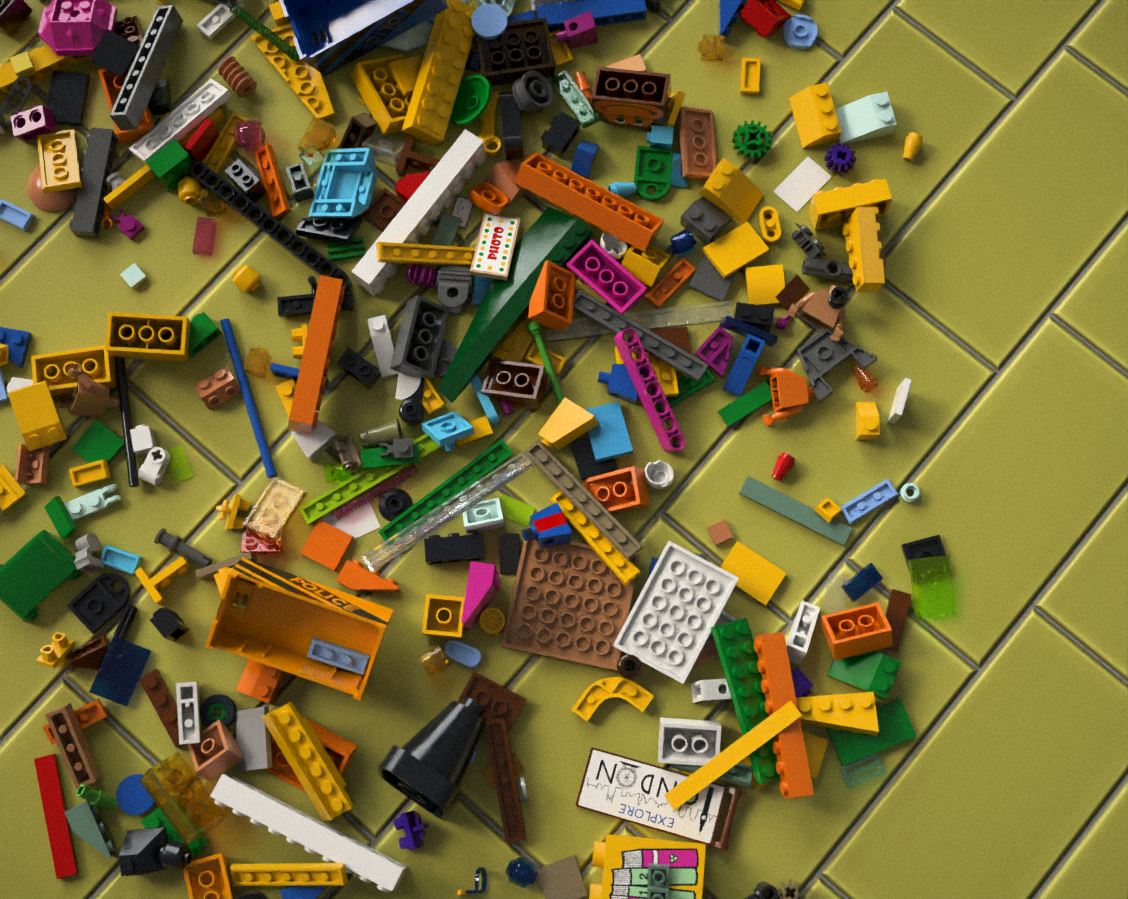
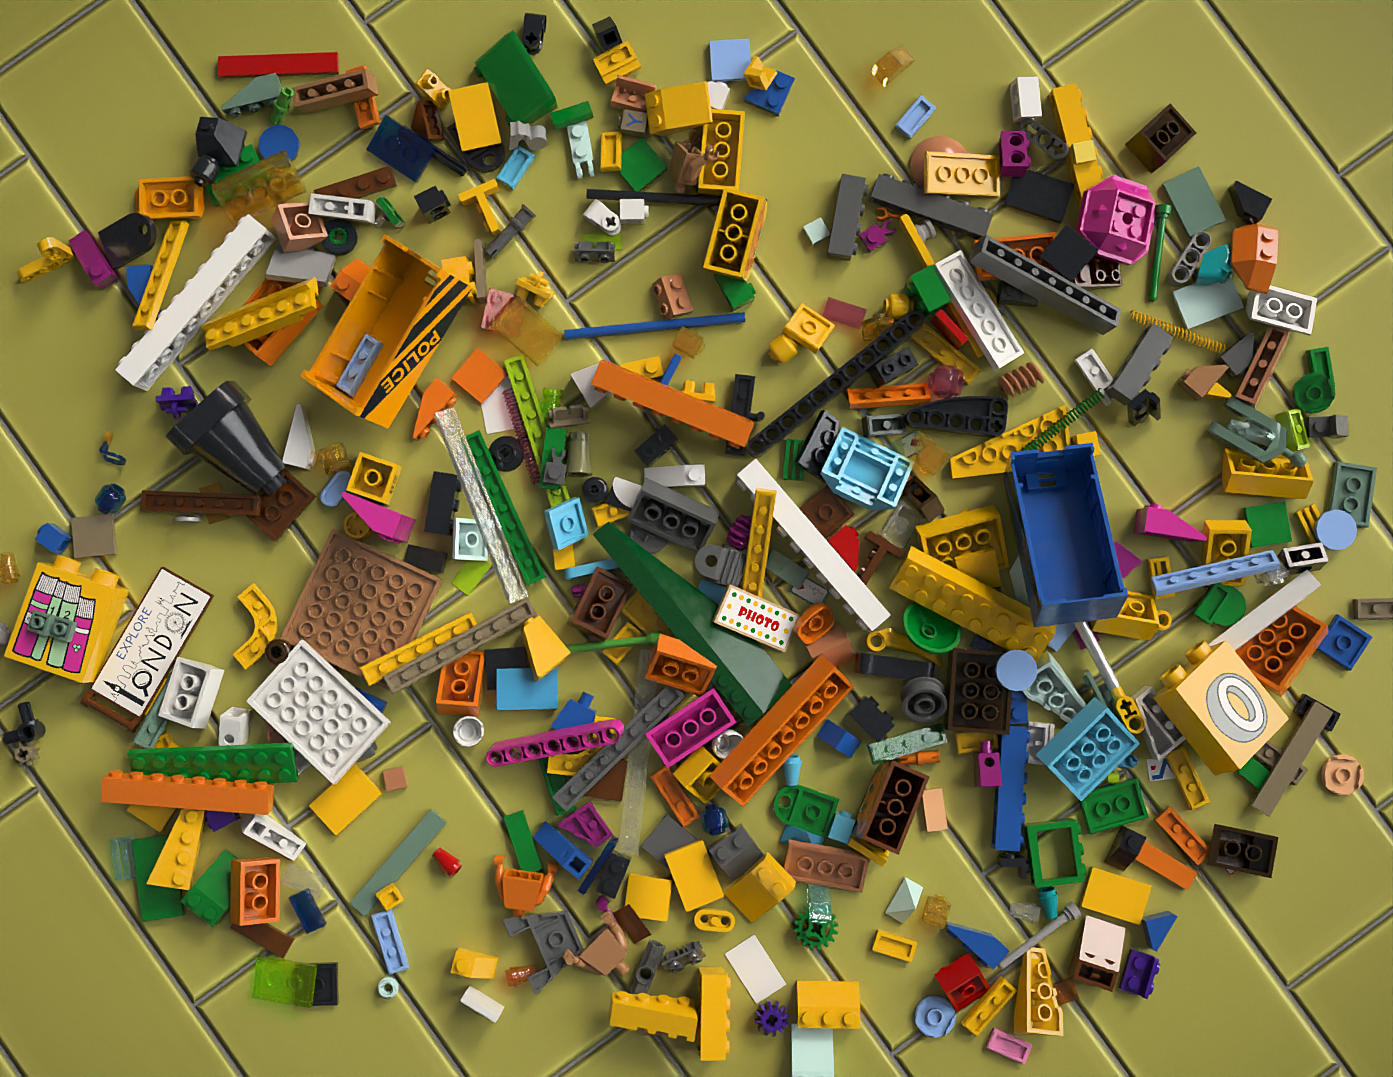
camera: 105 degrees right, 10 degrees up
blue torso [522,502,572,547] -> none
yellow sticker [664,701,802,810] -> none
black bush [828,287,848,309] -> none
none -> white slope [282,404,316,470]
none -> green piece [373,196,406,228]
none -> yellow tile [448,82,502,152]
none -> dark grey hinge [574,241,615,263]
none -> dark tan brick [618,109,648,138]
none -> yellow tile [782,304,835,354]
none -> clear light blue slope [807,883,832,923]
none -> dark grey brick [826,174,868,261]
none -> light aqua slope [885,877,923,923]
none -> black beam [905,396,1008,438]

